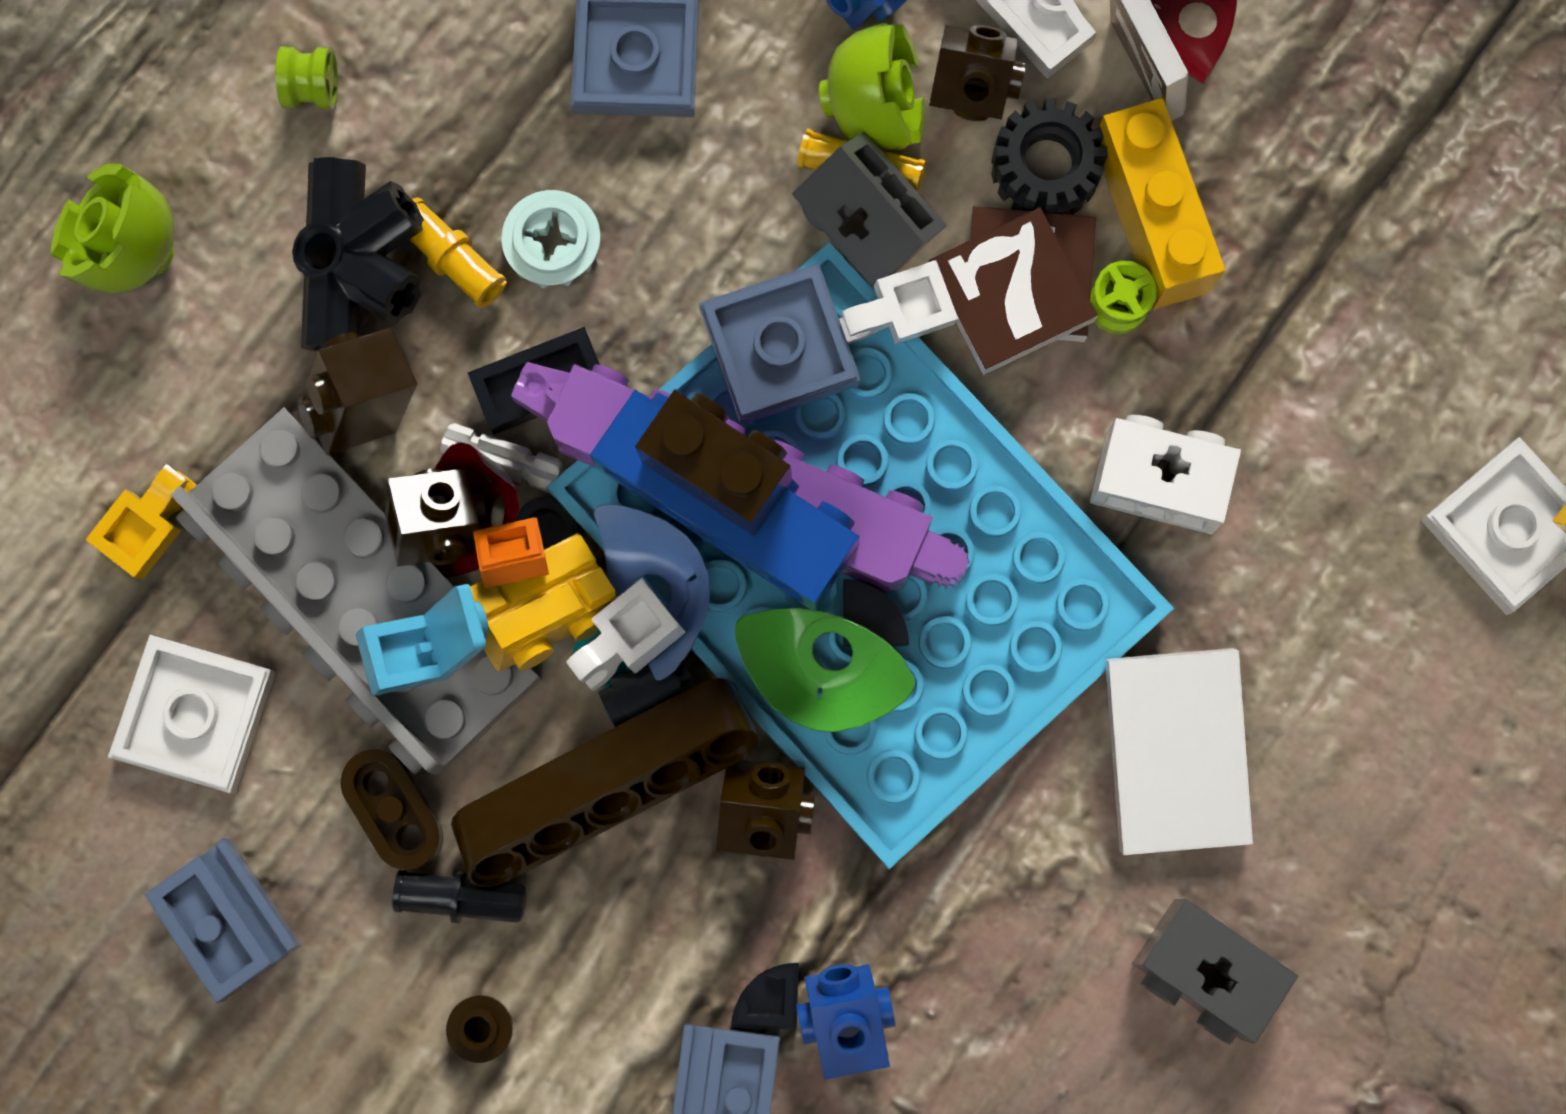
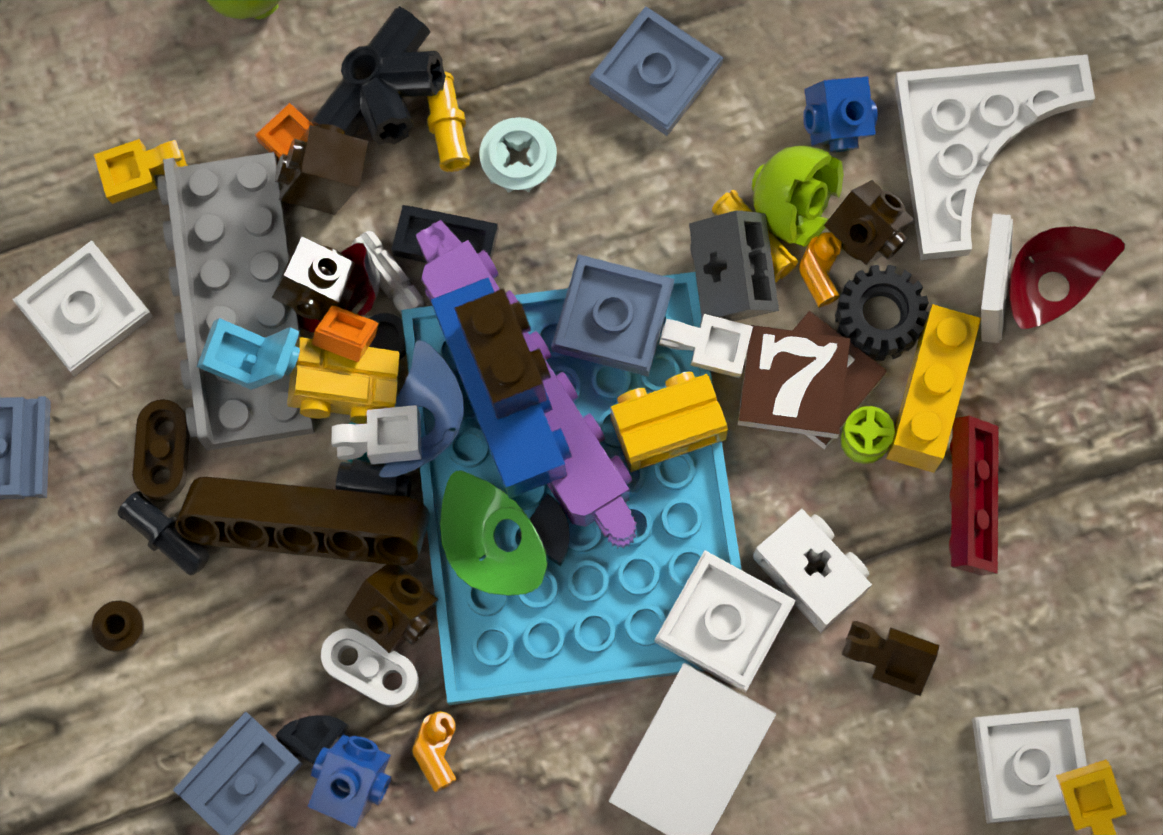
camera: 35 degrees right, 5 degrees down
none -> orange tile [255,103,314,161]
none -> white plate [321,628,419,707]
none -> light orange arm [412,711,457,793]
none -> yellow brick [610,372,728,472]
none -> white tile [654,551,796,693]
none -> light orange arm [799,232,842,308]
none -> dark brown plate [842,621,940,696]
none -> dark red plate [949,415,999,576]

